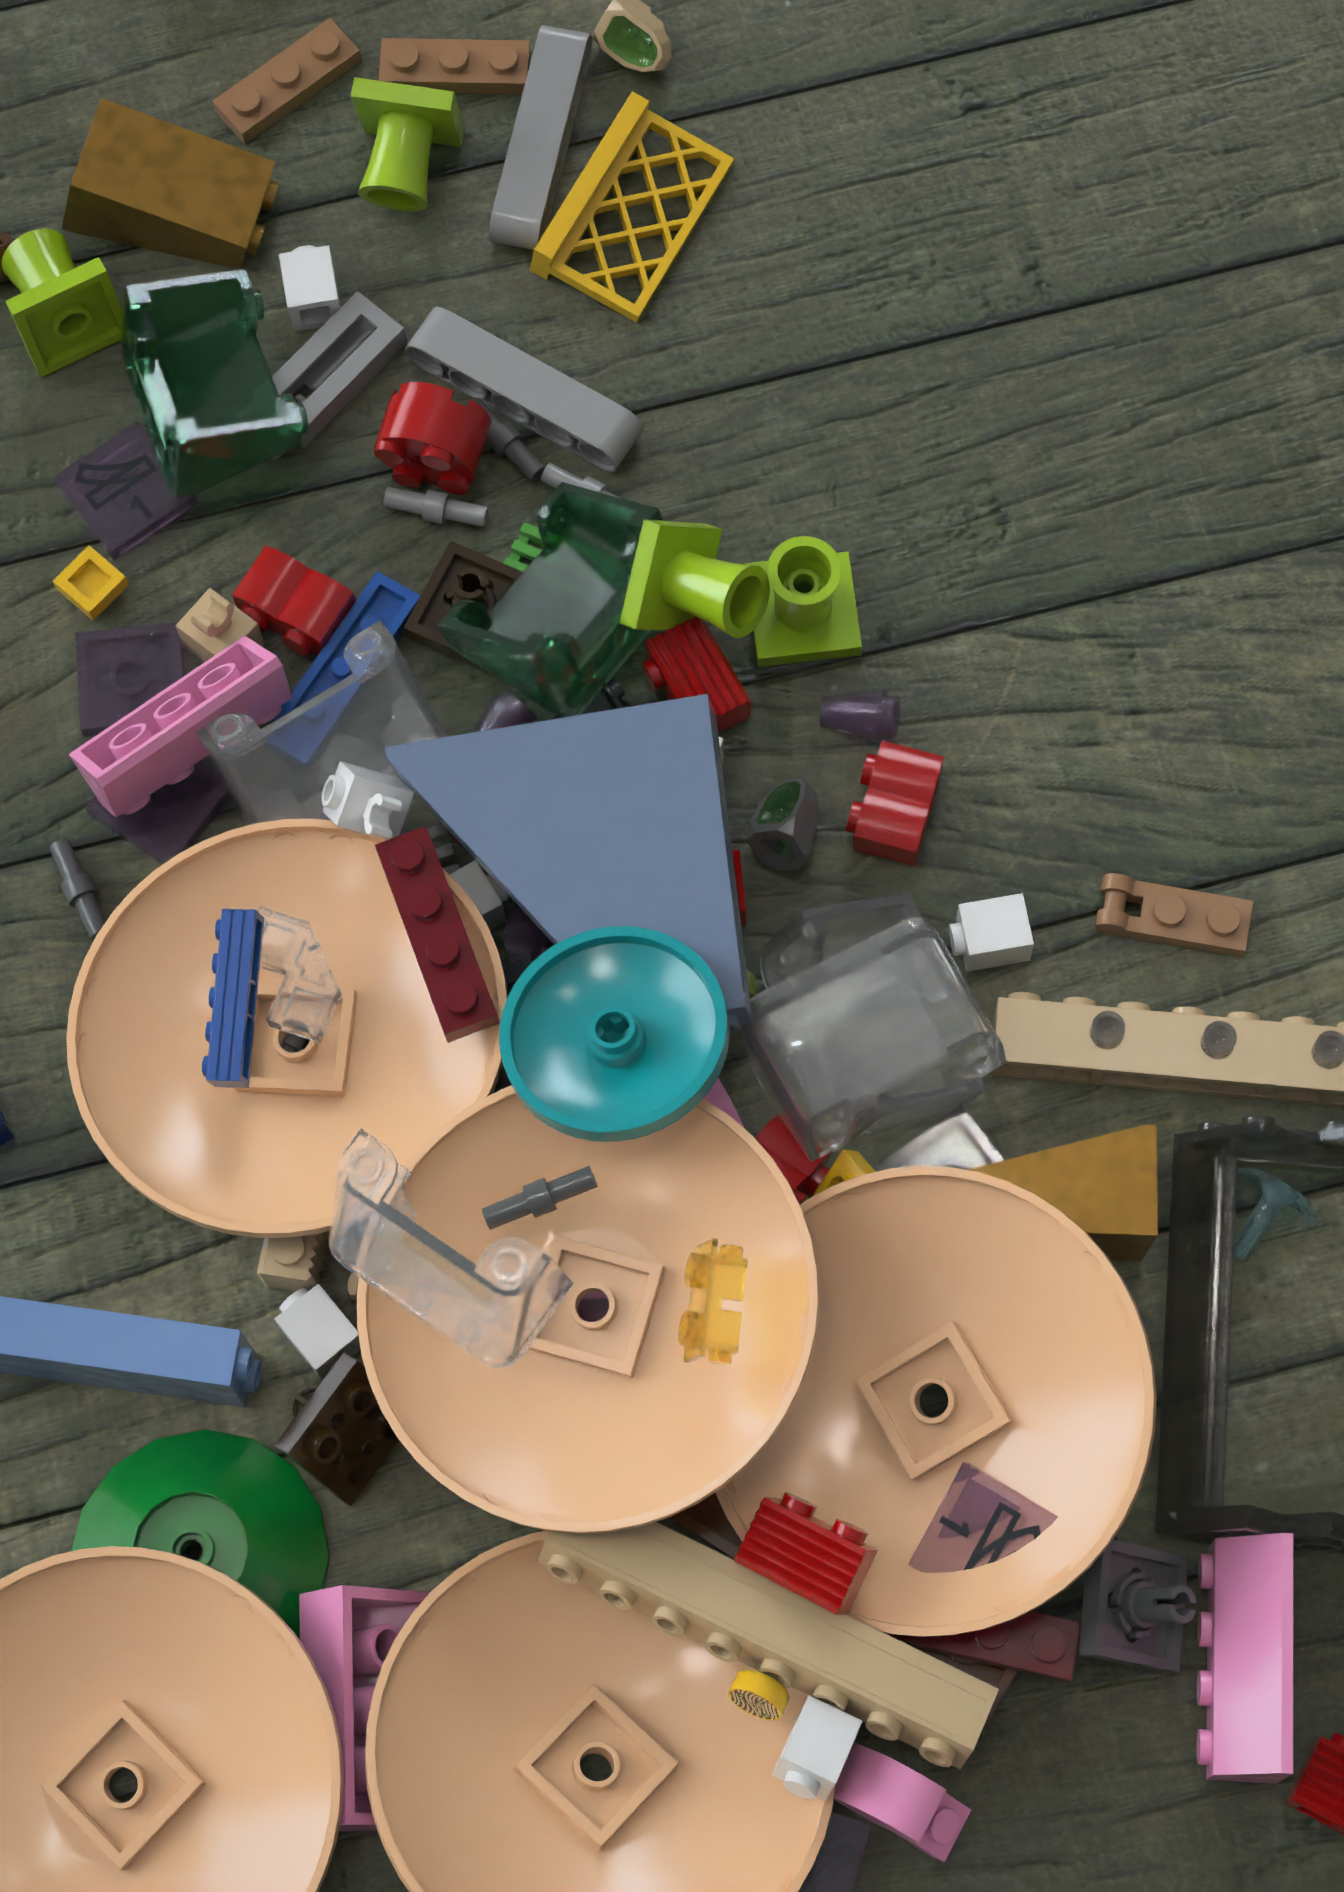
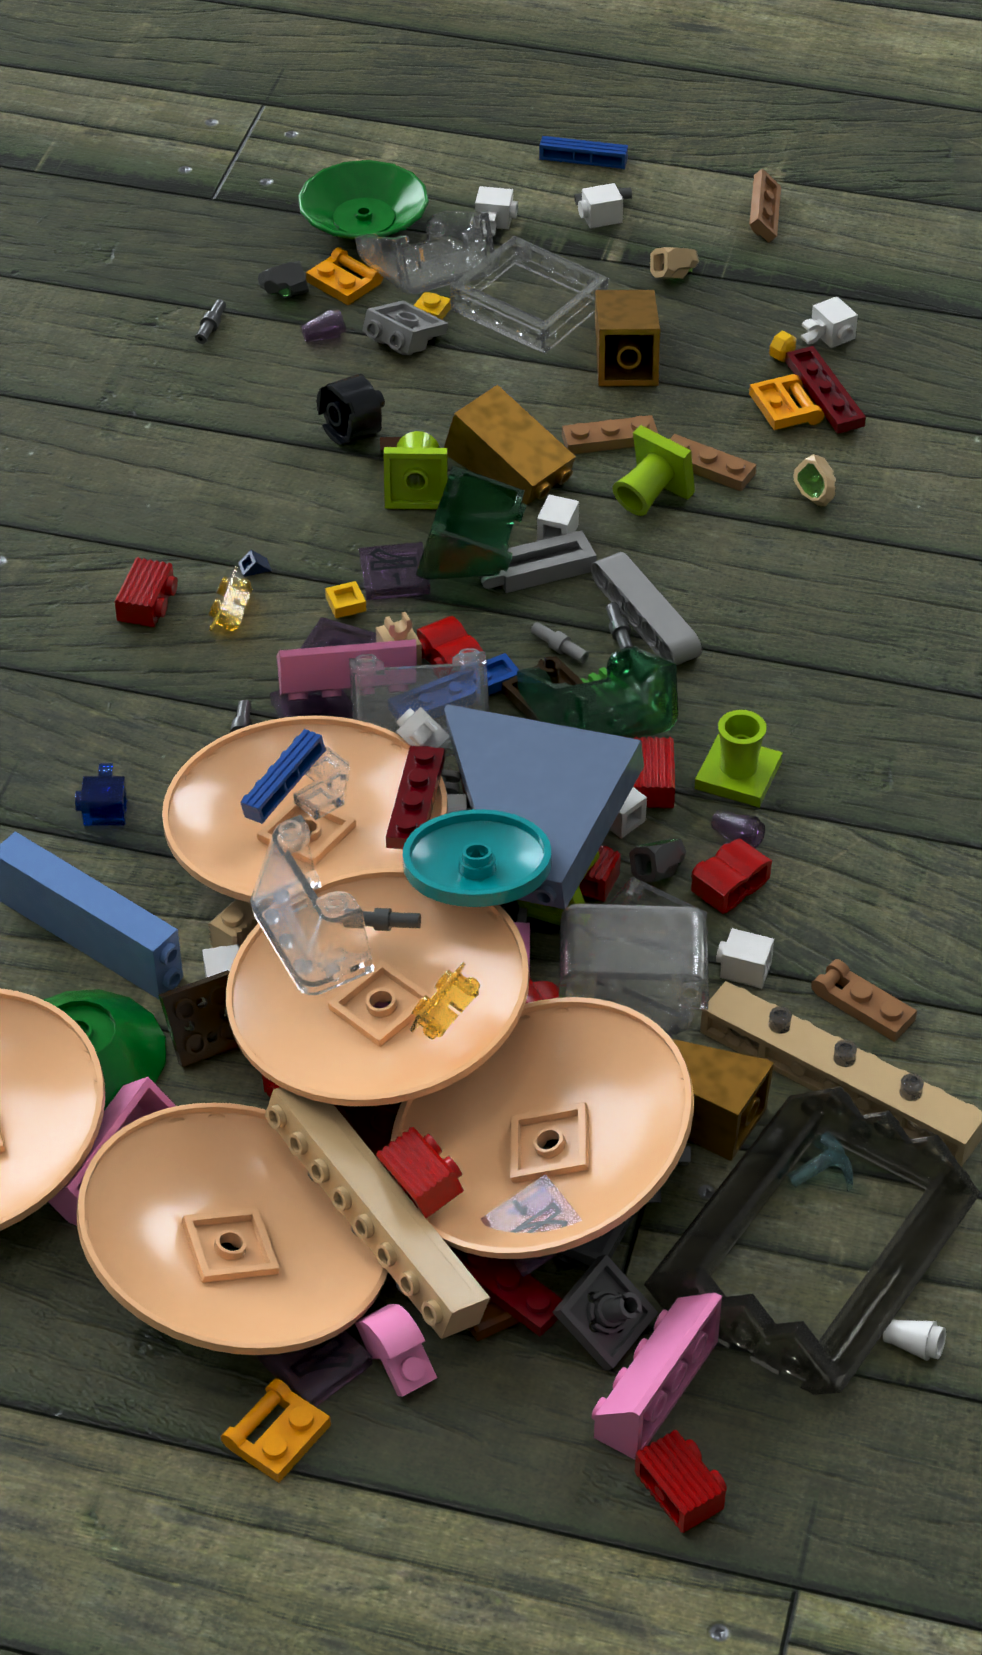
camera: 25 degrees right, 25 degrees down
red brick [374,382,492,495] -> none
light grey beam [489,25,592,250] -> none
yellow fence [530,91,734,323] -> none
lime plant [620,520,770,638] -> none
yellow tile [728,1670,790,1721] -> none
white brick [772,1695,862,1801] -> none

